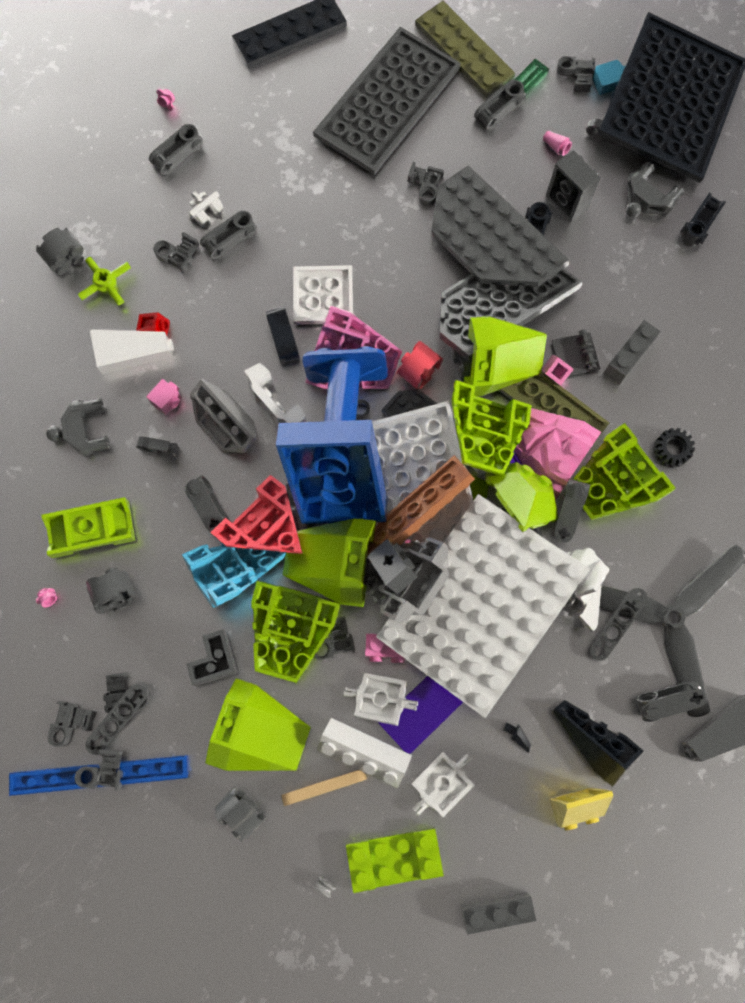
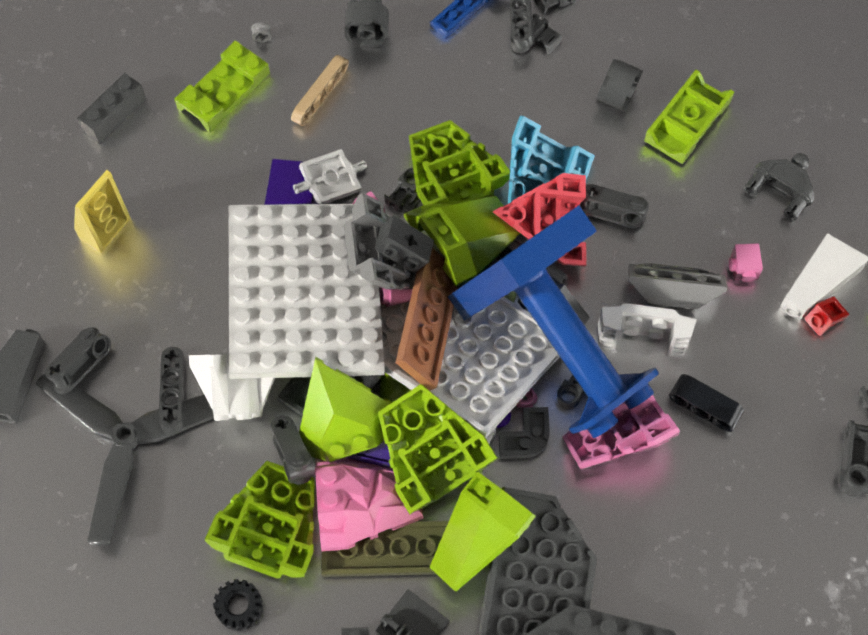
camera: 140 degrees right, 10 degrees down
bright pink plate [36,588,57,608] -> none
dark grey piece [136,436,180,458] -> none
dark grey brick [186,629,238,687] -> none
lime wedge [205,678,311,771] -> none
white plate [293,265,353,324] -> none
white brick [316,718,412,788] -> none
coral brick [396,341,443,390] -> none
white plate [411,752,474,817] -> none
black bar [503,722,531,753] -> none
bright pink brick [542,354,574,385] -> none
black wedge [553,700,644,787] -> none

